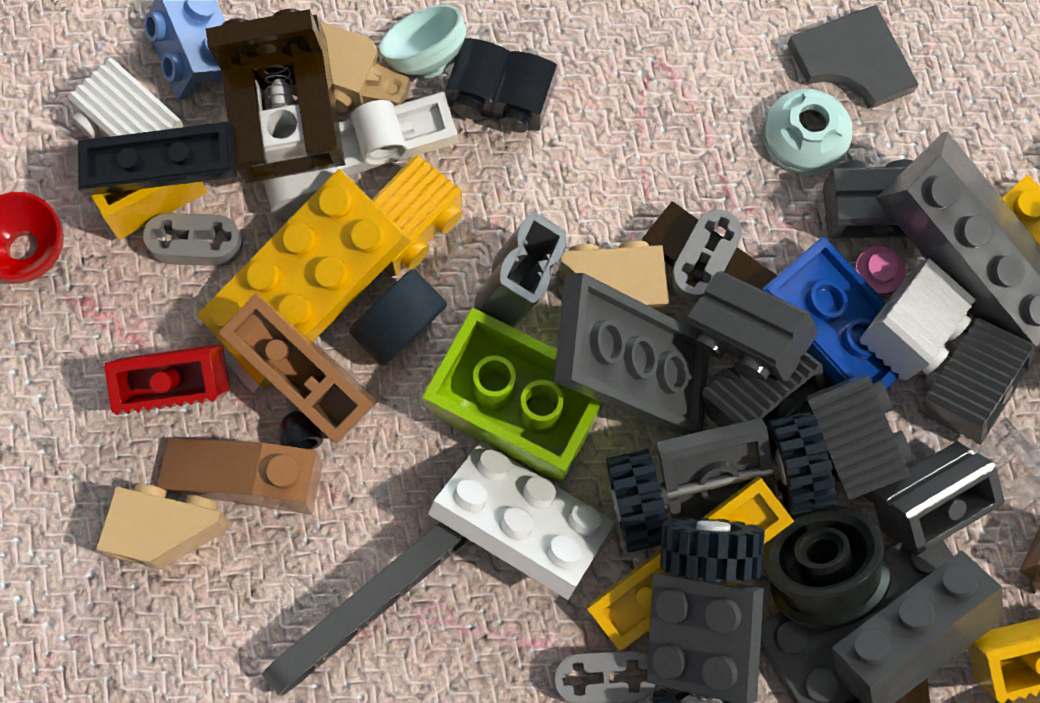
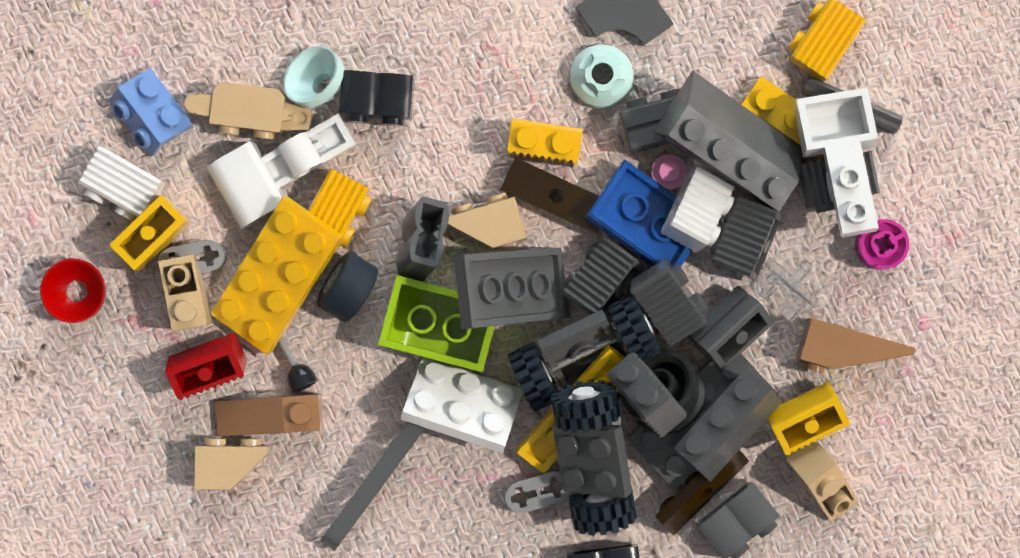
camera: 10 degrees left, 15 degrees up
black tile [78,121,237,196] -> none
dark brown brick [205,9,346,184] -> none
medium nougat slope [218,293,378,444] -> none
light grey beam [670,209,742,303] -> none
dark grey brick [687,271,818,382] -> none
none -> tan slope [158,254,213,332]
none -> yellow brick [507,118,583,167]
none -> dark grey brick [607,353,687,438]

